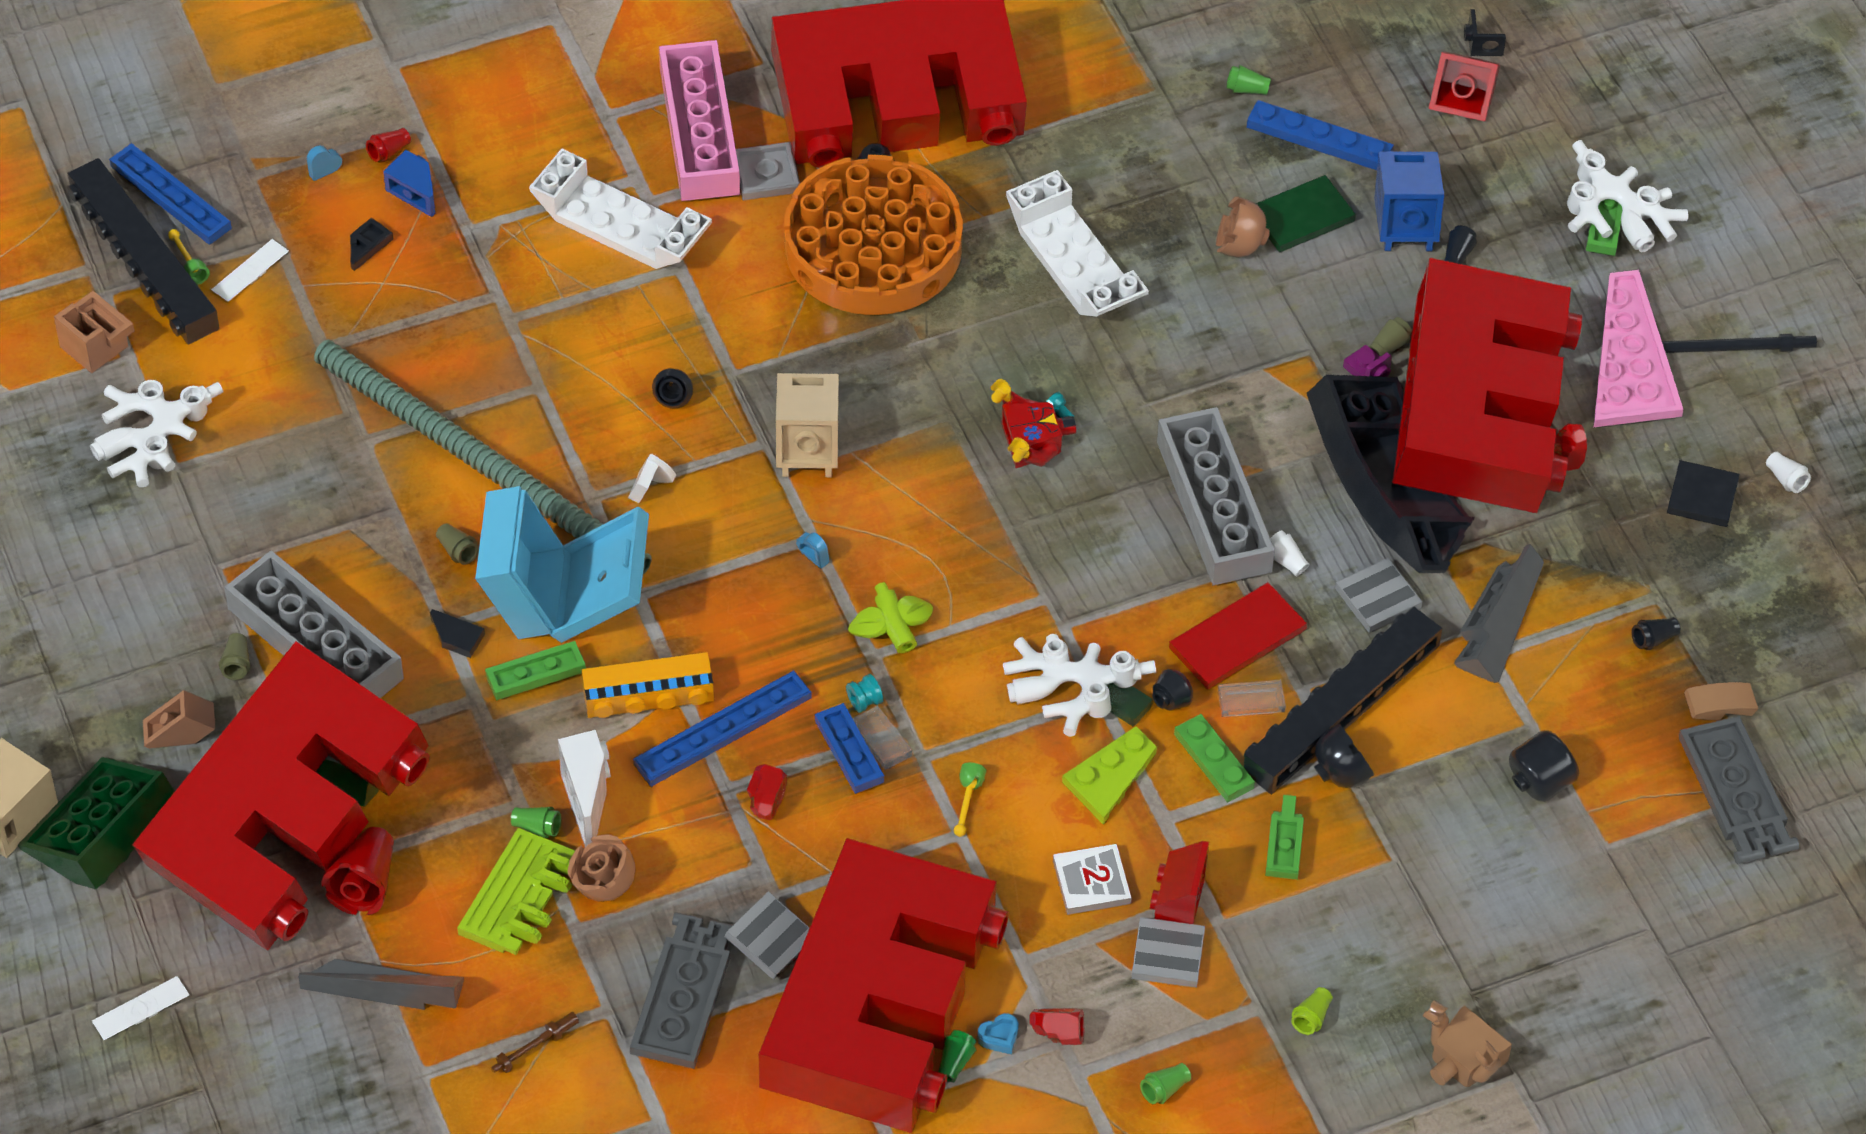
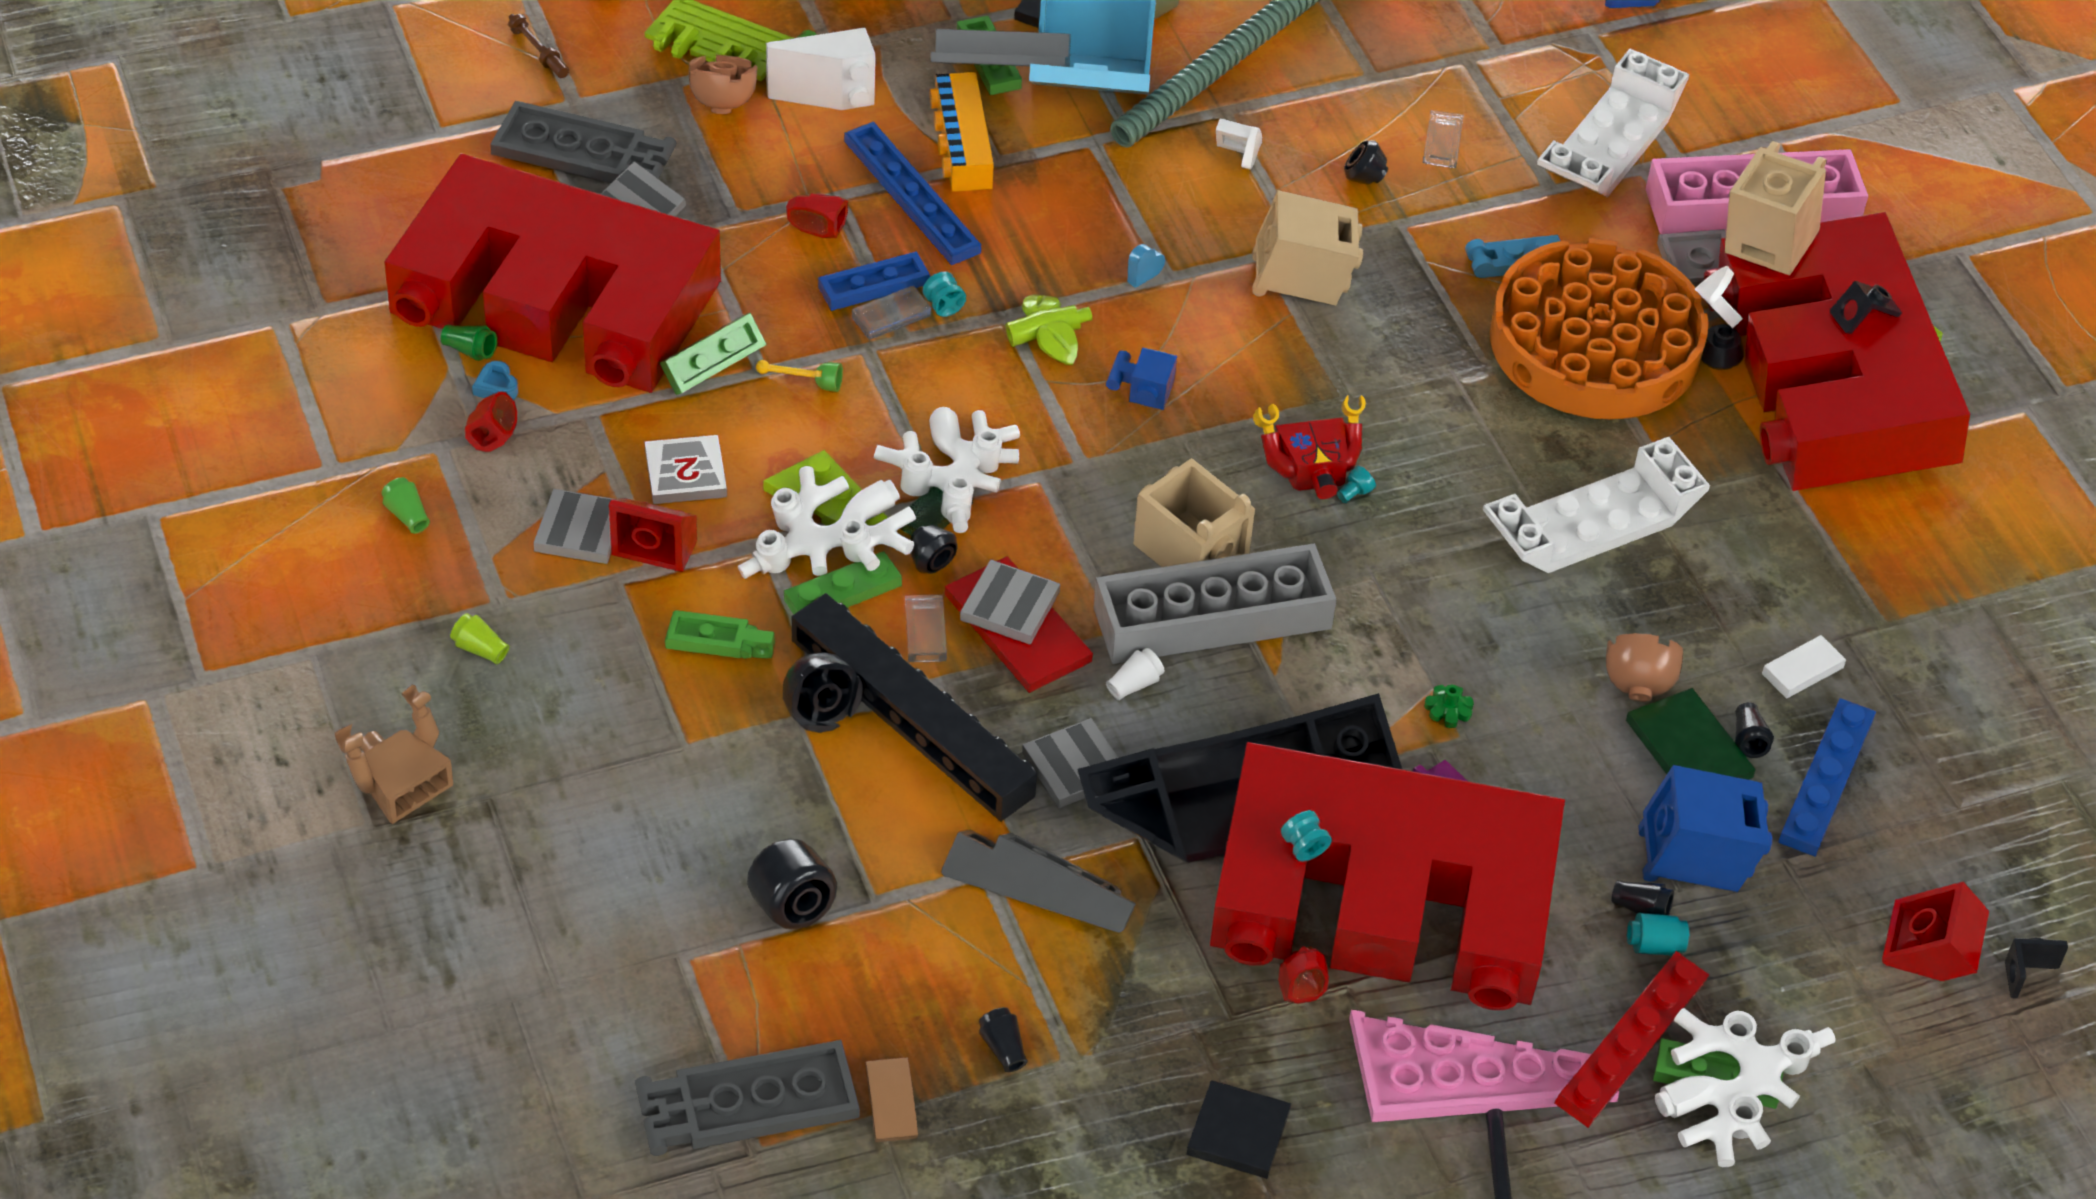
camera: 90 degrees right, 5 degrees down
bright green cone [1226,65,1271,95] -> none
none -> plate [660,313,767,395]
none -> white plant [738,466,916,579]
none -> dark grey fence [931,29,1071,67]
none -> light grey tile [960,560,1060,644]
none -> blue brick [1106,347,1177,410]
none -> tan container [1133,458,1255,567]
none -> teal wheel [1281,810,1332,862]
none -> clear tile [1423,110,1464,168]
none -> green plant [1424,684,1474,728]
none -> dark azure plate [1465,235,1560,278]
none -> red plate [1554,951,1710,1128]
none -> teal brick [1626,913,1689,956]
none -> white tile [1695,266,1743,329]
none -> tan container [1725,141,1826,275]
none -> black cone [1735,702,1774,758]
none -> white tile [1762,635,1846,699]
none -> black bracket [1830,281,1902,334]

